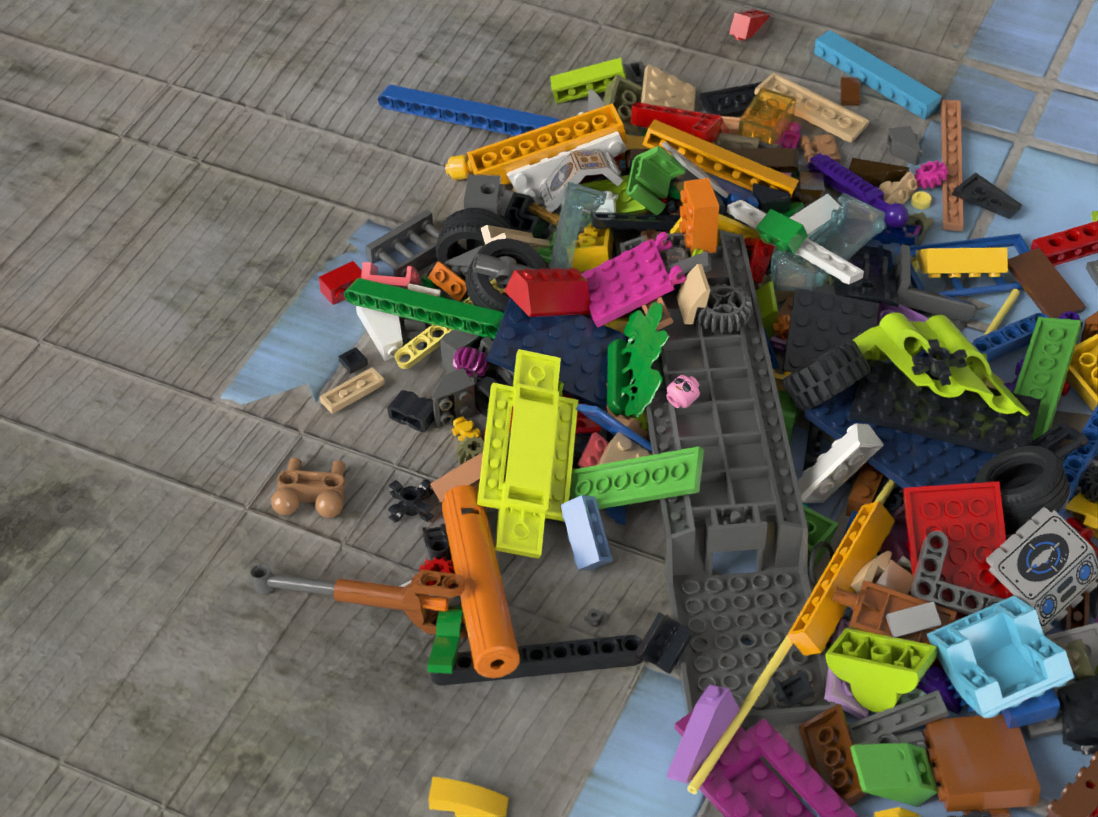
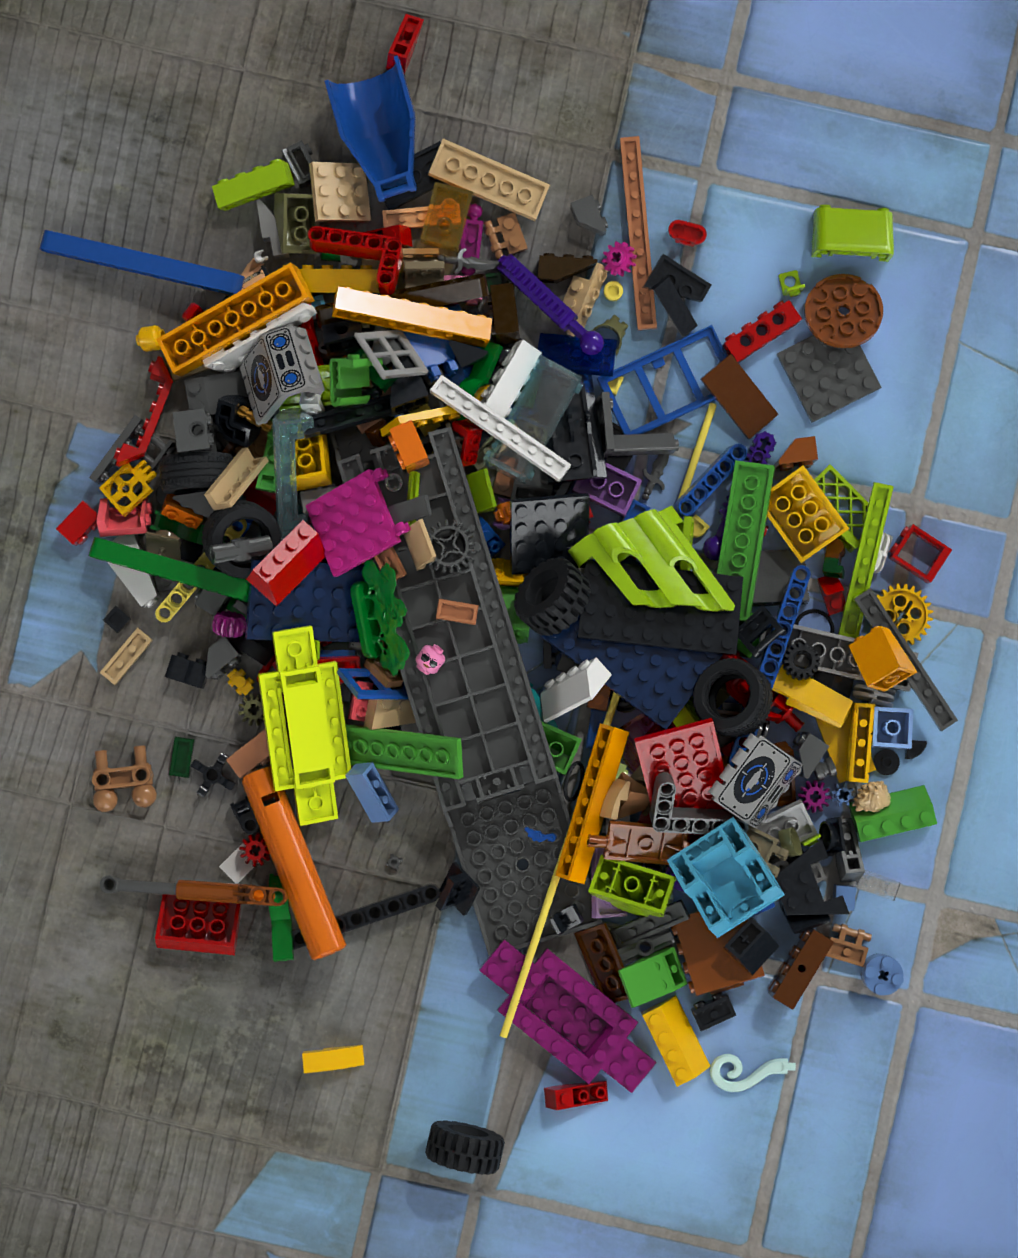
camera: 15 degrees left, 40 degrees up
medium lavender slope [666,685,740,784] -> none
green brick [756,209,808,255] -> none
dark azure brick [814,30,941,120] -> none
reddish brown tile [840,77,860,106] -> none
light grey tile [886,601,941,638] -> none
black pin [912,339,967,386] -> none
yellow slope [916,248,1008,278] -> none
none -> yellow piece [99,460,157,517]
none -> red slope [114,356,173,467]
none -> red slope [155,894,241,955]
none -> dark green tile [169,736,195,778]
none -> blue windscreen [325,56,417,203]
none -> nougat tile [436,599,479,625]
none -> blue piece [525,827,557,842]
none -> black slope [652,277,698,337]
none -> red bracket [668,220,707,247]
none -> black slope [723,917,779,975]

